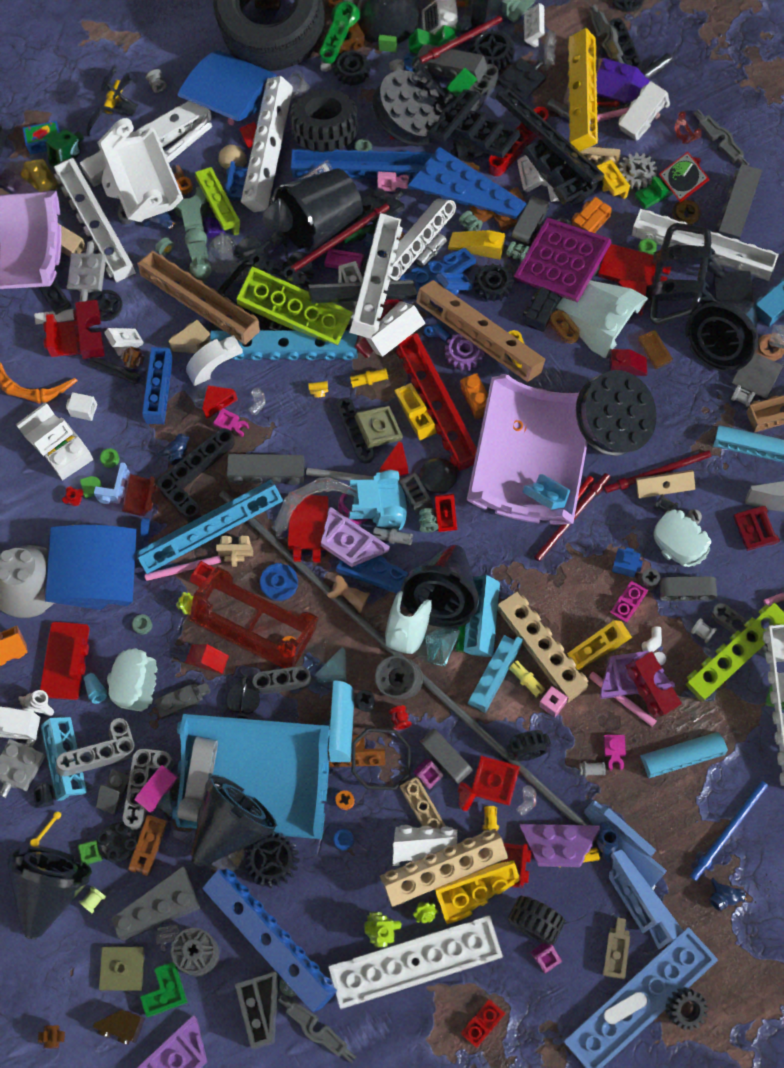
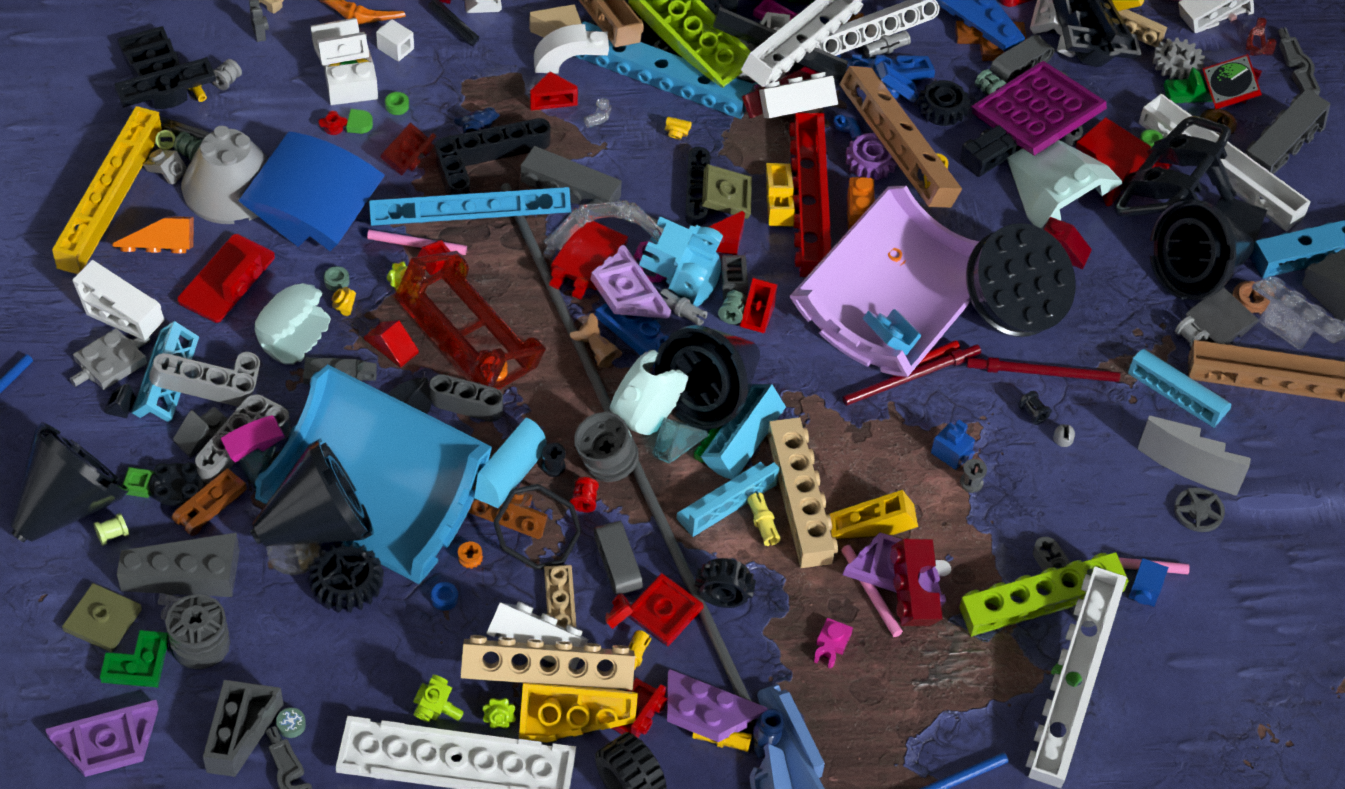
camera: 15 degrees right, 15 degrees down
white animal [18,690,54,716] -> none
yellow hinge [30,811,61,847] -> none
medium azure cone [84,673,107,704] -> none
dark brown slope [93,1010,145,1045] -> none
light blue bracket [94,462,130,504] -> none
reddish brown gear [121,346,145,369] -> none
blue tile [141,518,150,537] -> none
blue brick [142,347,173,425] -> none
light grey beam [177,737,218,822] -> none
blue piece [202,868,338,1012] -> none
dark pink plate [213,408,249,437] -> none
tan hips [216,536,253,567] -> none
blue tile [259,563,298,601] -> none
clear light blue slope [315,647,347,683] -> none
yellow pin [350,368,389,388] -> none
magenta slope [413,759,444,789] -> none
black dish [419,458,457,494] -> none
yellow slope [448,230,505,260] -> none
sand green bush [459,211,483,231] -> none
clear arm [516,785,537,817] -> none
bright pink piece [539,686,568,717] -> none
clear orange plate [550,310,579,344] -> none
orange brick [571,197,611,233] -> none
light grey pin [579,761,605,777] -> none
yellow panel [596,159,630,199] -> none
dark pink slope [610,580,648,623] -> none
tan tile [636,470,695,498] -> none
clear orange tile [638,330,673,369] -> none
medium azure brick [640,732,728,778] -> none
white arm [641,627,662,652] -> none
light aqua animal [654,509,711,567] -> none
dark grey beam [659,576,717,601] -> none
light grey bush [691,618,717,644] -> none
dark red plate [733,506,780,551] -> none
none -> yellow plate [332,287,356,316]

